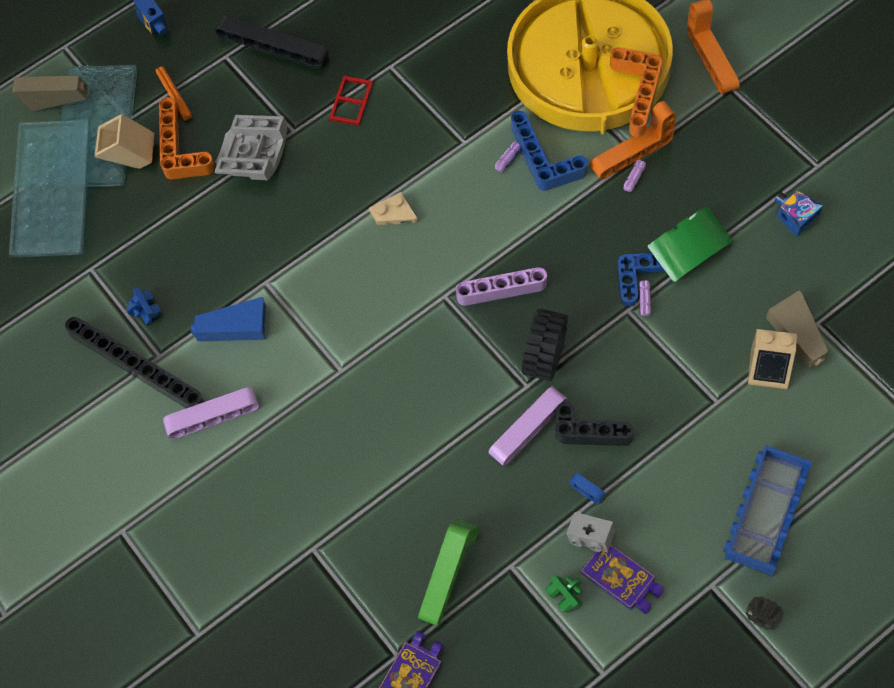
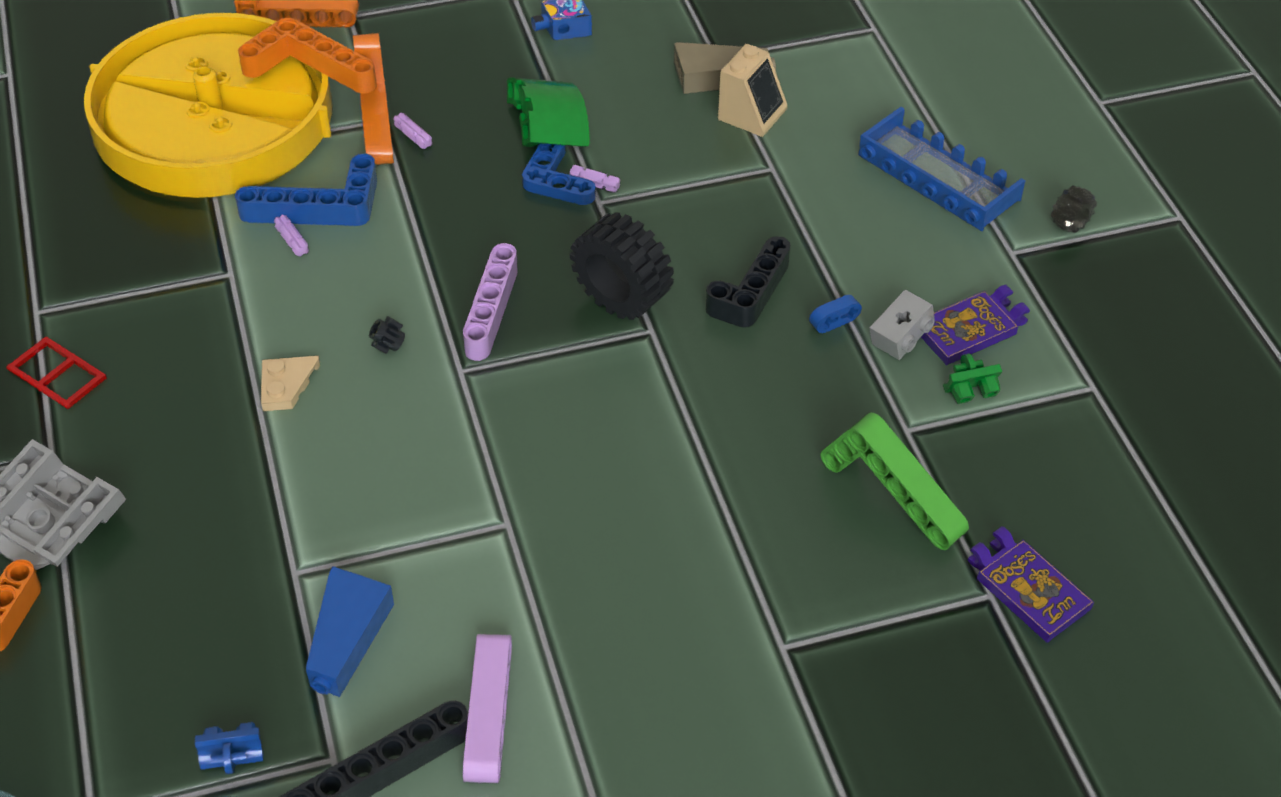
camera: 75 degrees left, 15 degrees down
lavender beam [488,386,568,466] -> none
none -> black gear [369,316,405,354]

